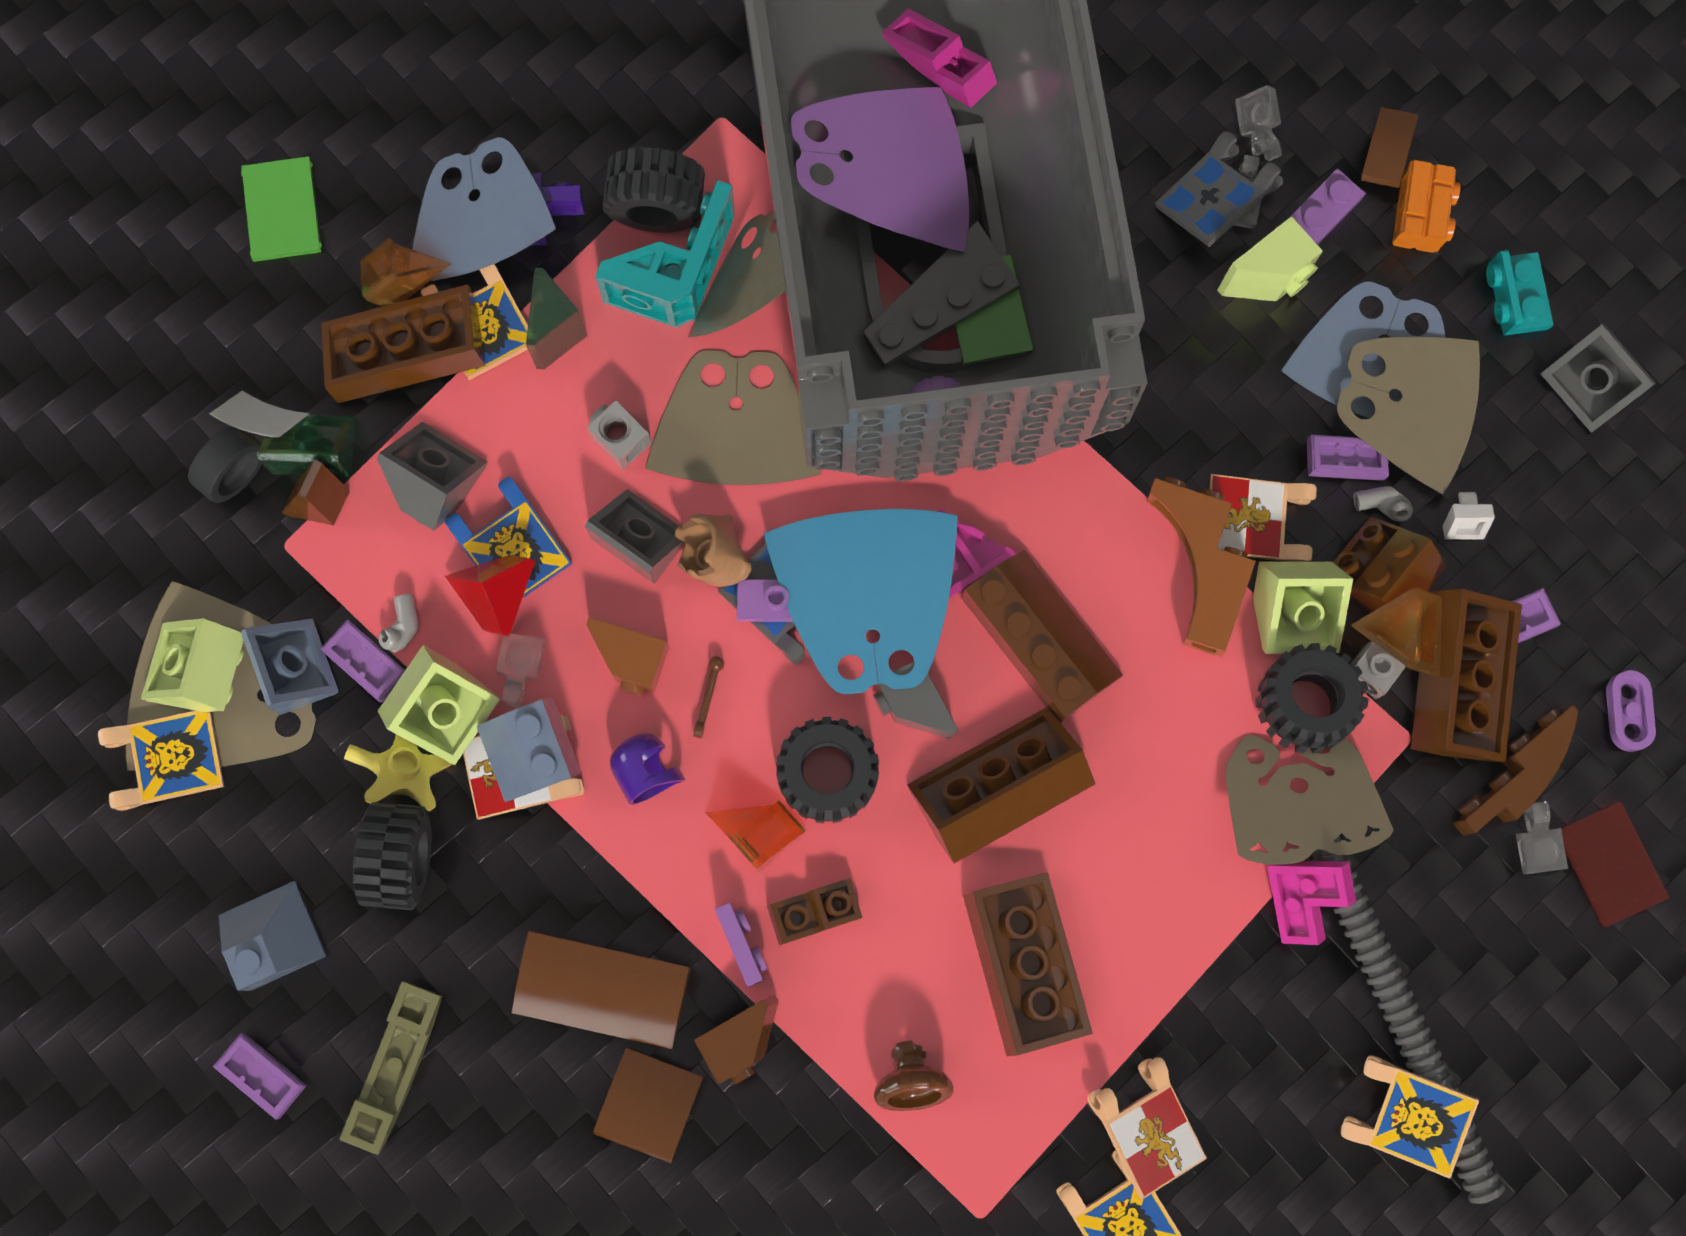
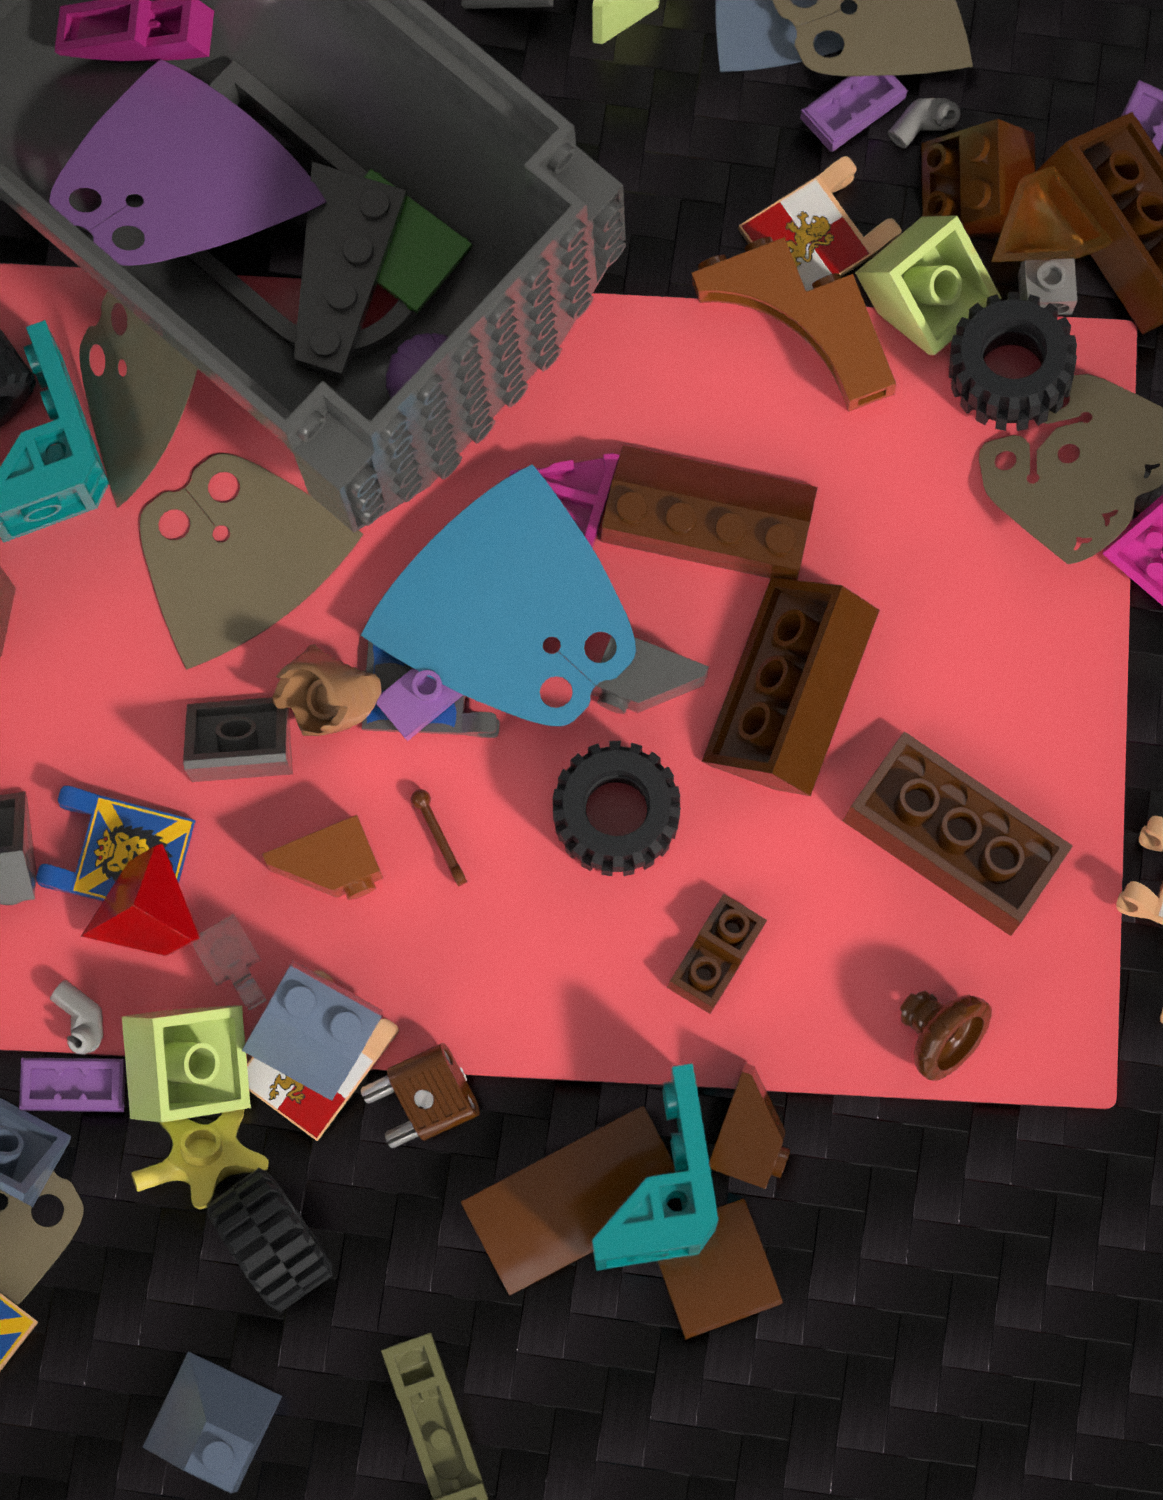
camera: 35 degrees left, 0 degrees up
light grey brick [587,400,652,470] -> none
dark purple helmet [610,733,686,805] -> none
clear orange slope [705,800,806,873] -> none
medium lavender plate [715,903,767,987] -> none
white tile [1442,492,1495,540] -> none
none -> reddish brown piece [361,1043,480,1148]
none -> teal bracket [592,1063,718,1271]

